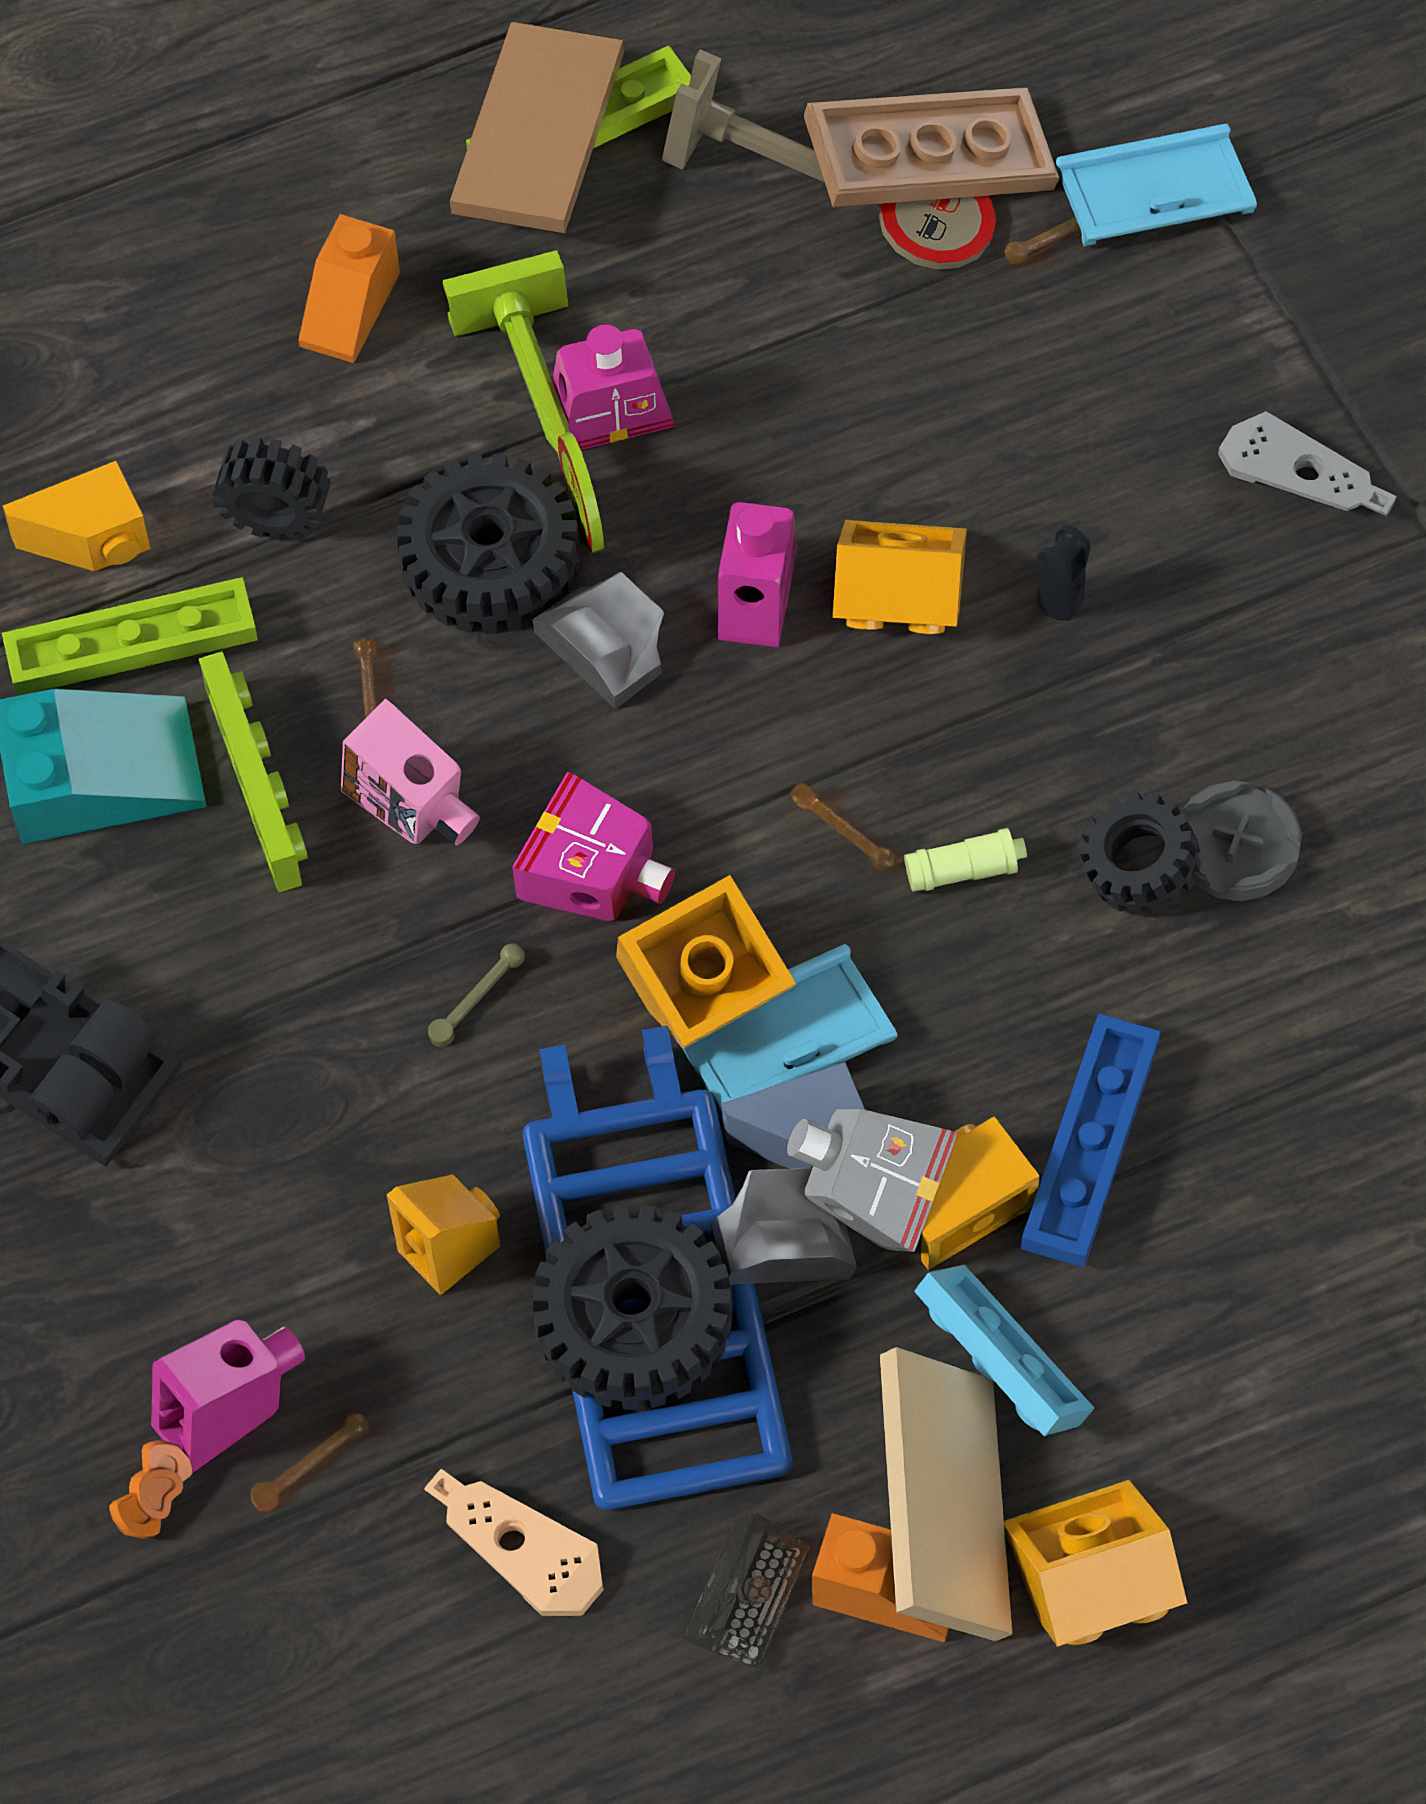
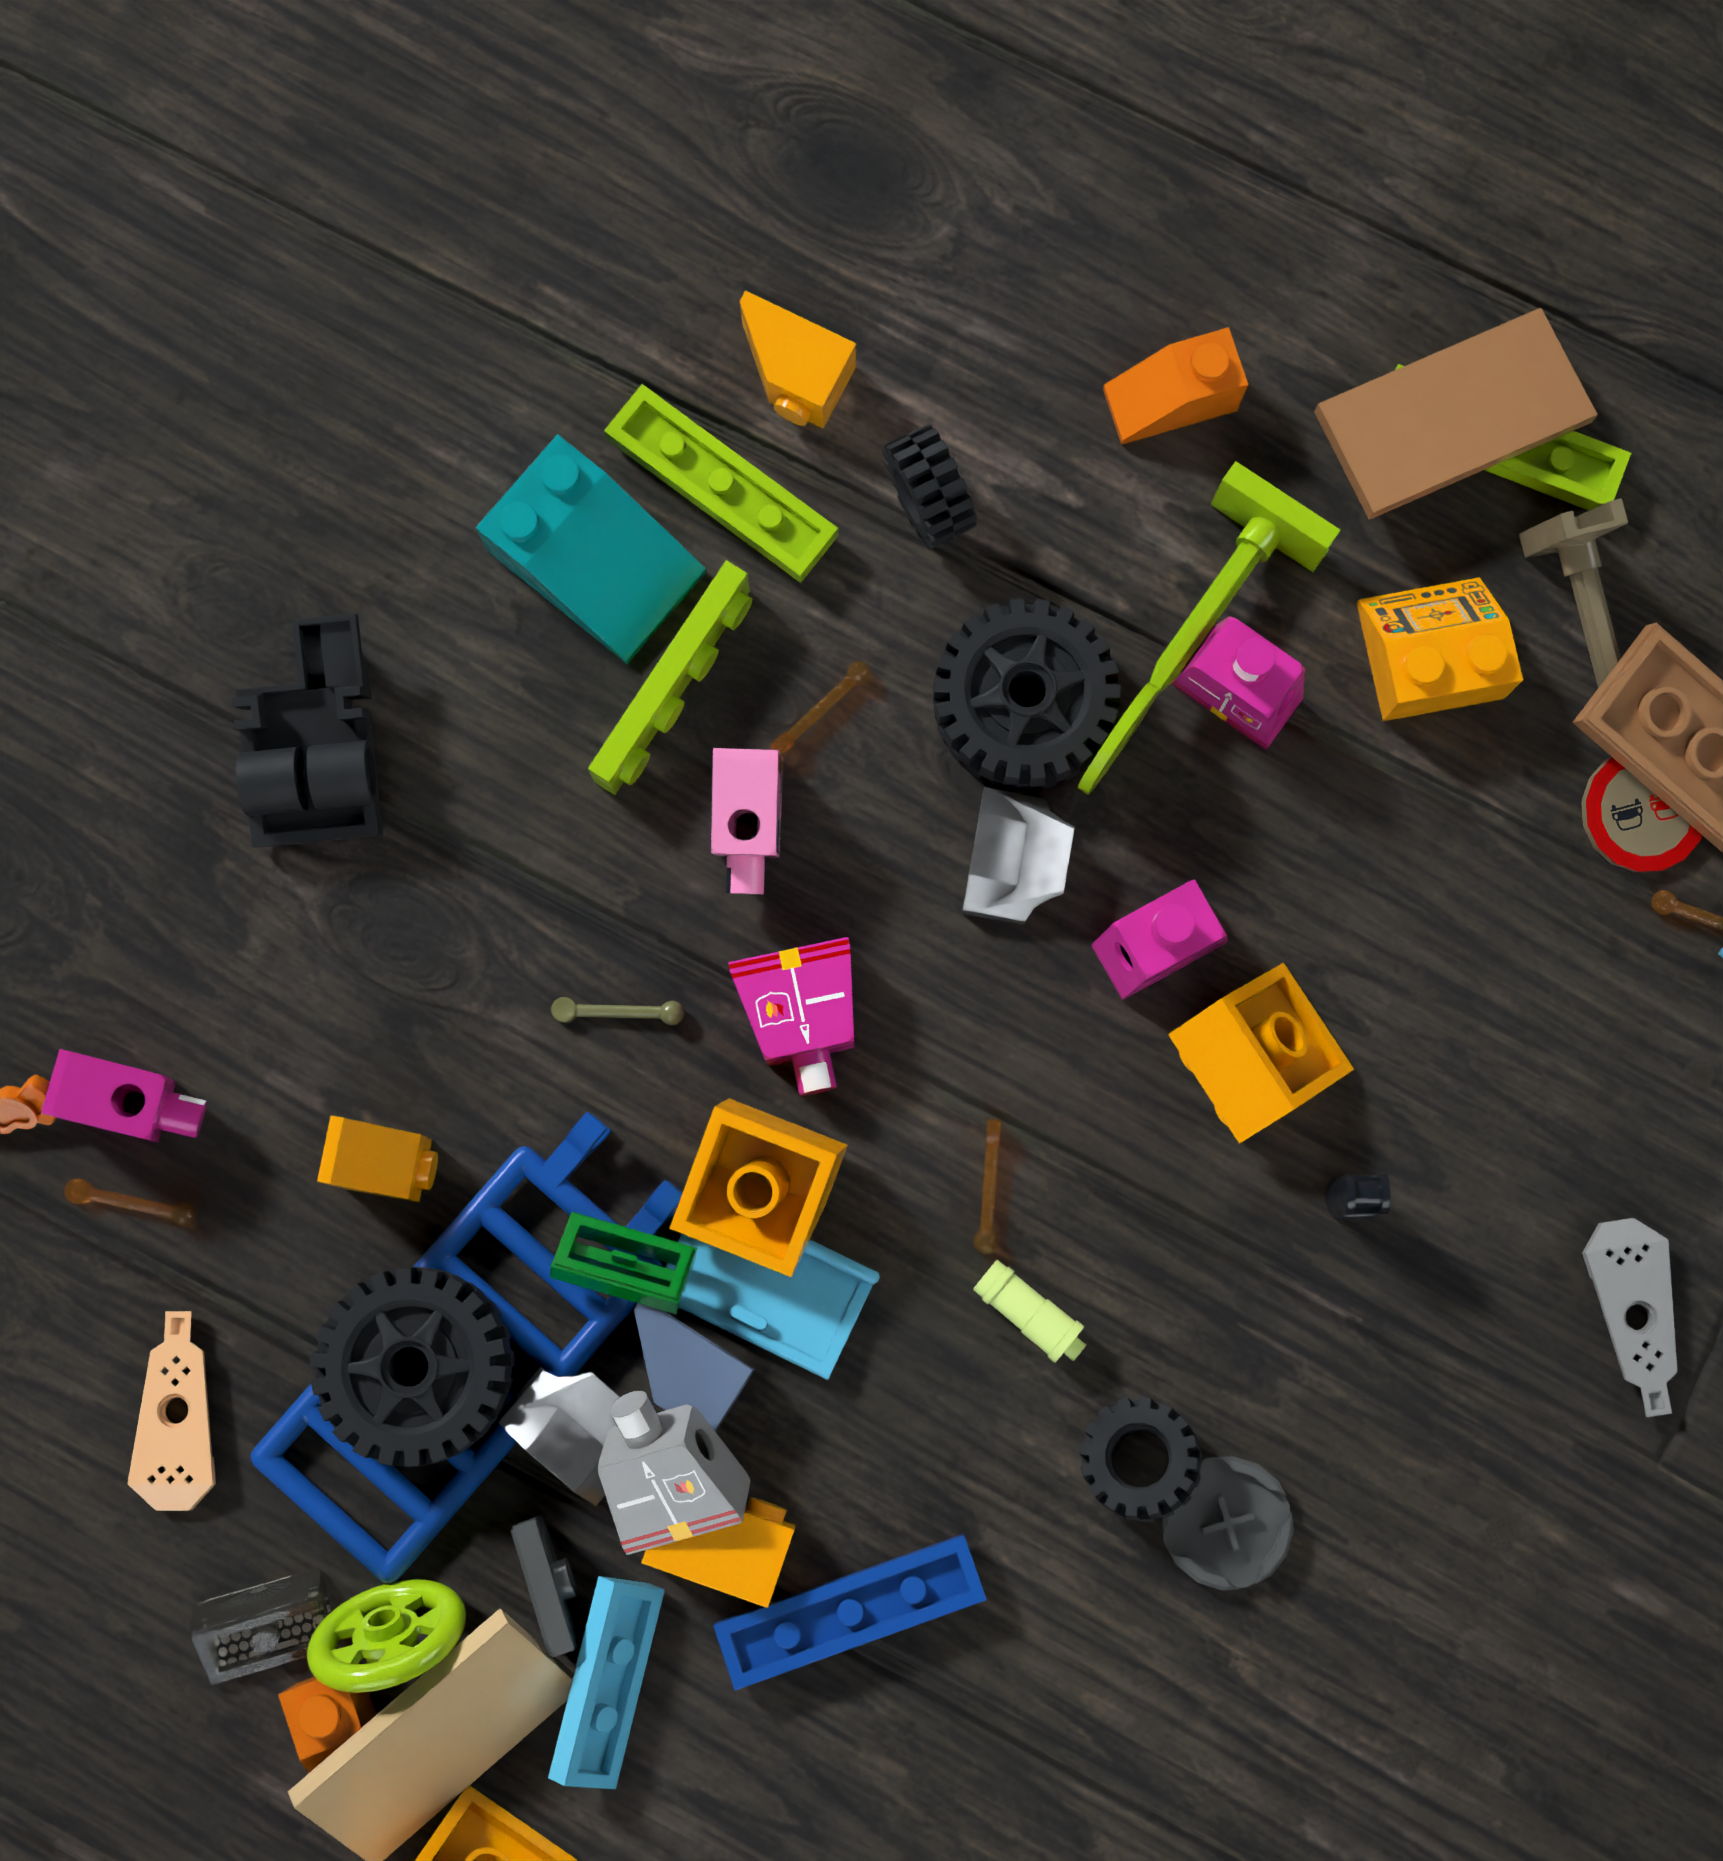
camera: 50 degrees right, 20 degrees up
none -> lime plate [307,1579,466,1693]
none -> dark grey plate [511,1515,581,1658]
none -> green tile [550,1212,697,1314]
none -> light orange slope [1356,577,1523,721]

